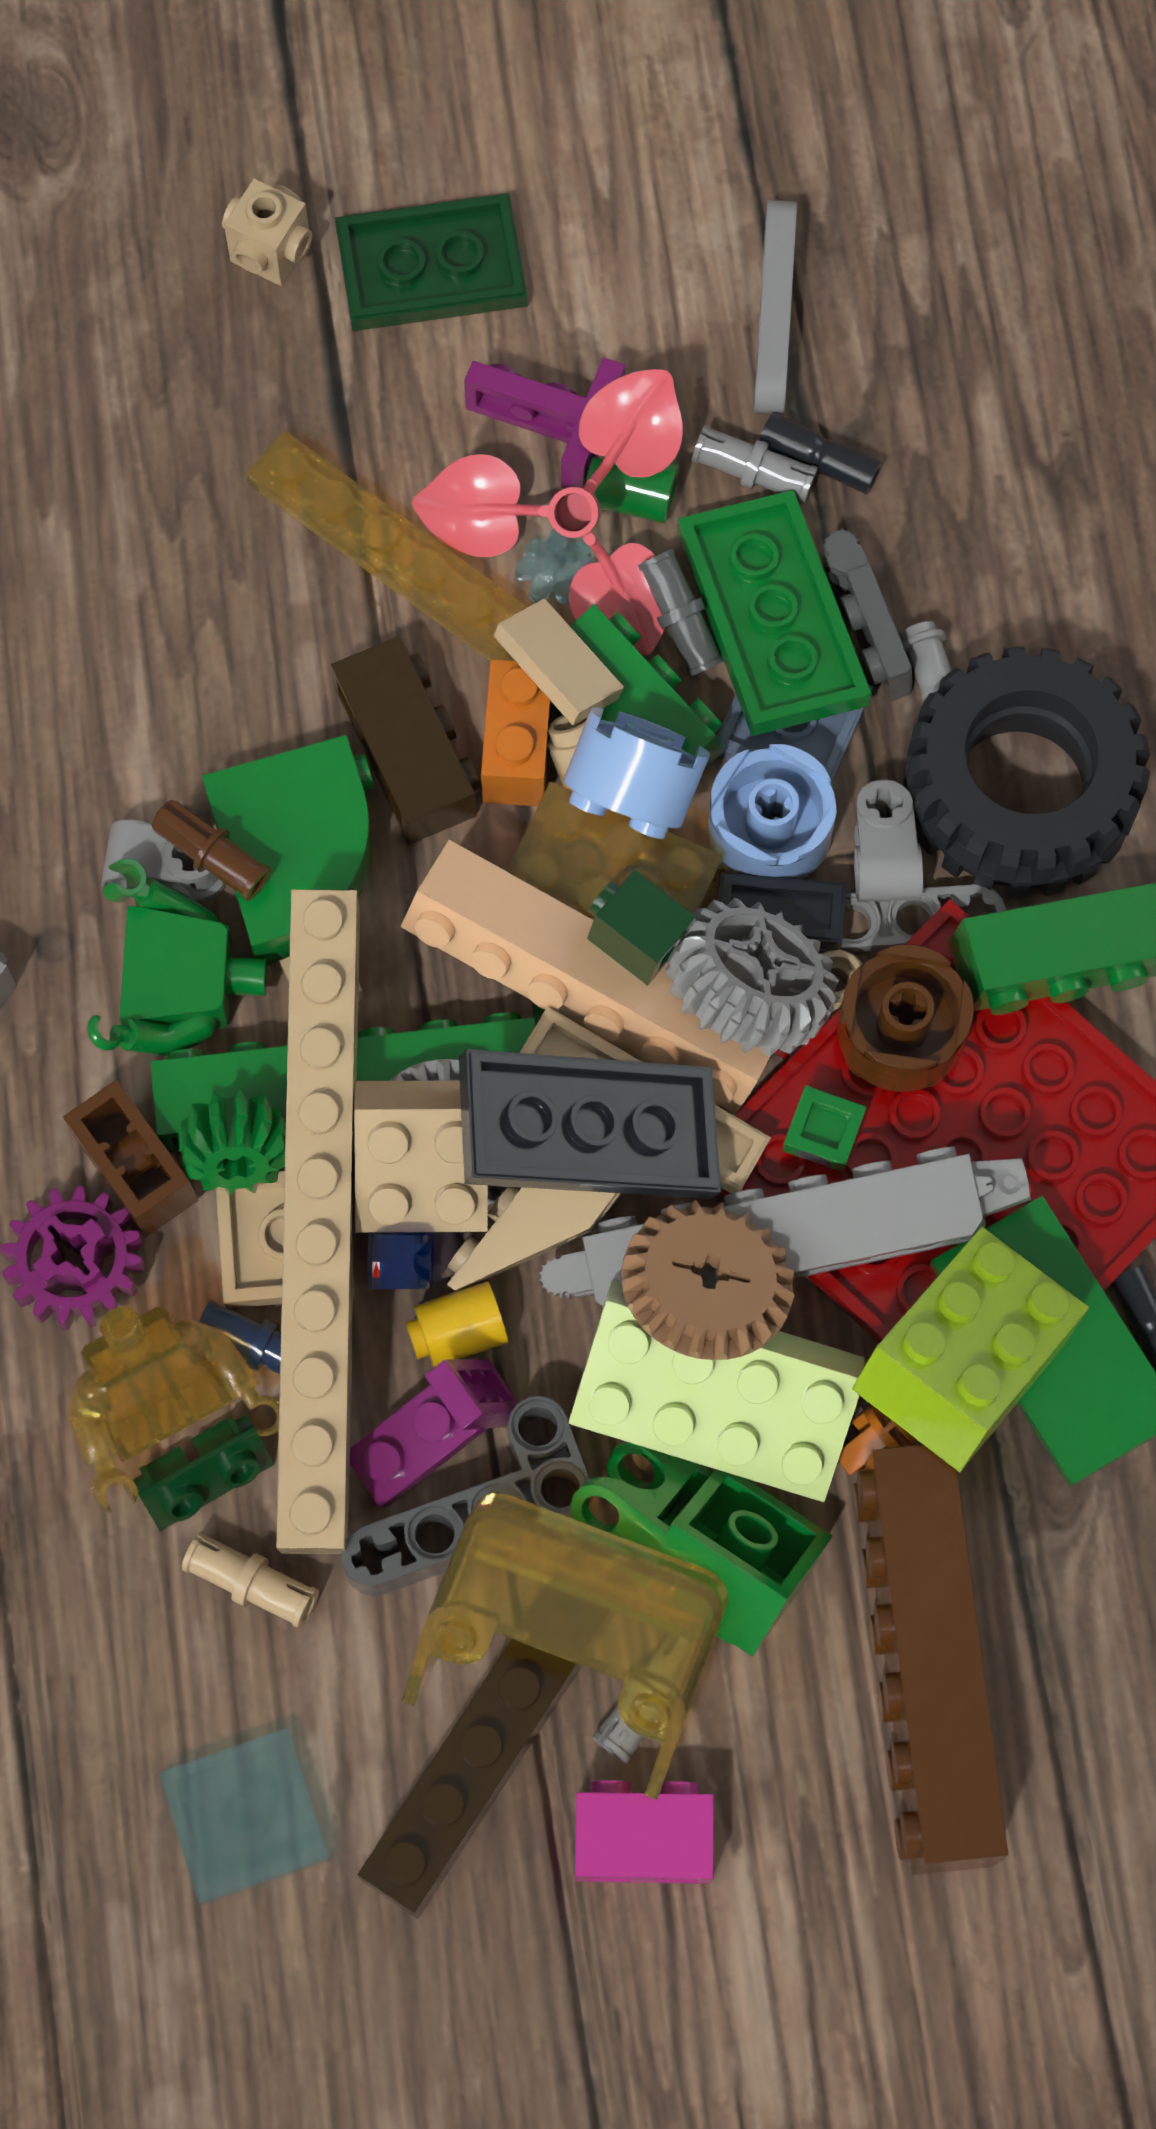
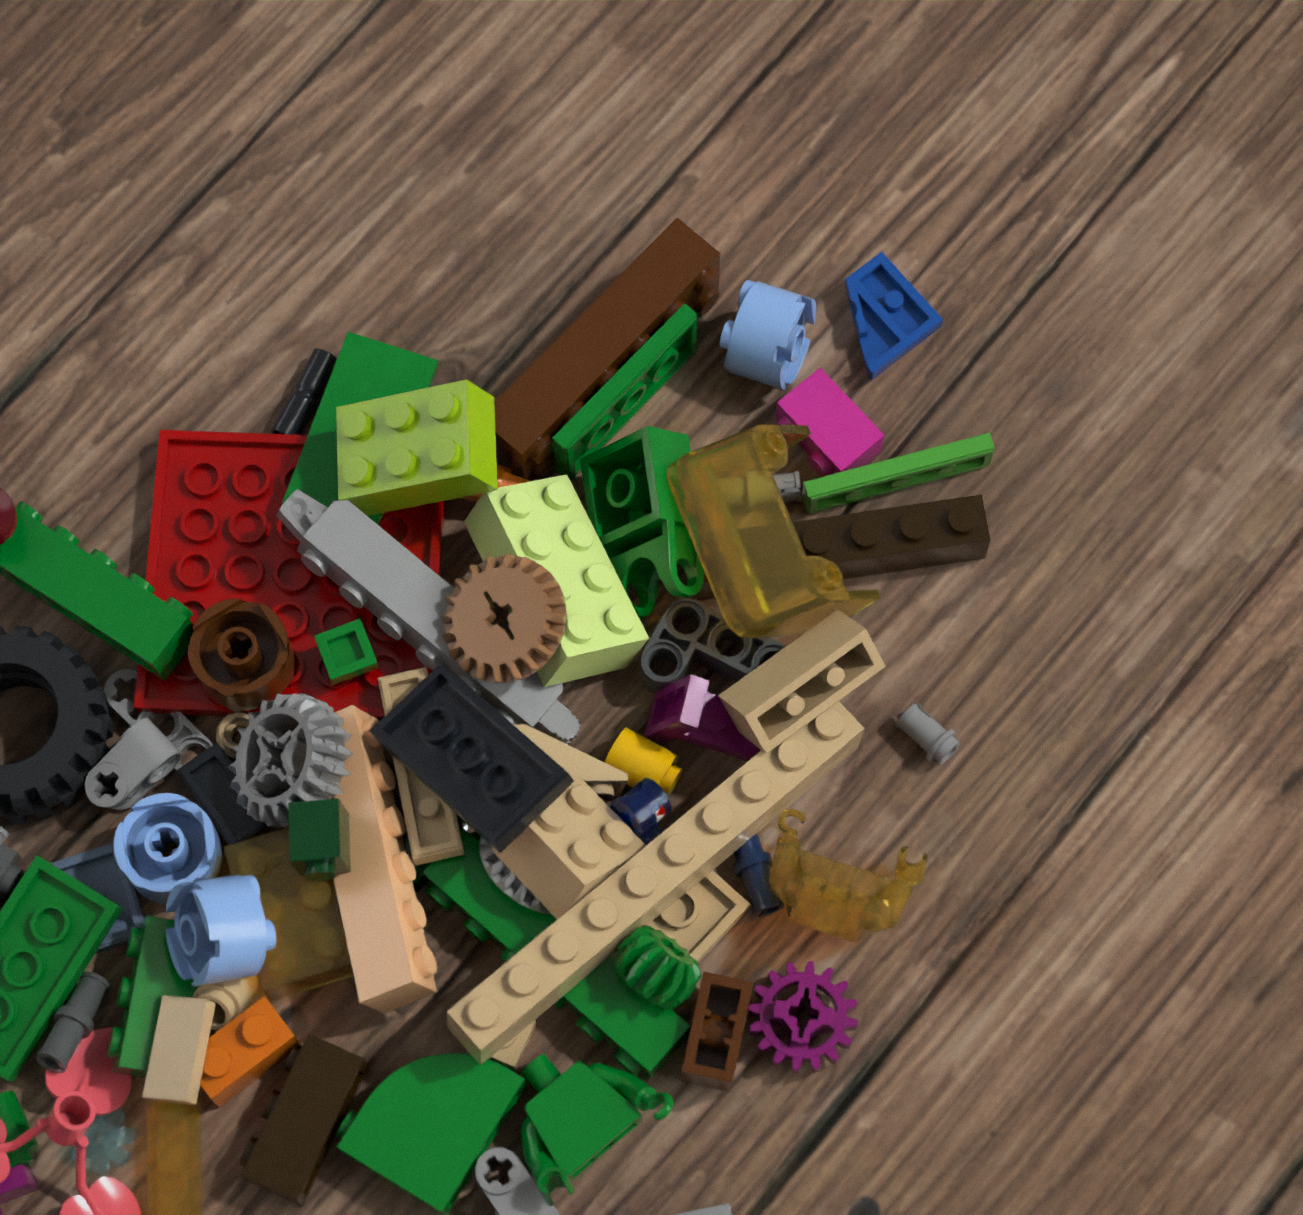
camera: 130 degrees left, 0 degrees up
dark green hinge [130,1414,275,1532] -> none
reddish brown axle [151,800,272,901] -> none
clear light blue tile [159,1728,330,1905] -> none
tan pin [182,1531,319,1629] -> none
none -> green tile [552,303,697,481]
none -> tan brick [718,609,886,754]
none -> light blue brick [720,280,816,390]
none -> bright green tile [802,432,995,514]
none -> blue wing [845,252,943,380]
none -> light grey pin [896,703,960,765]

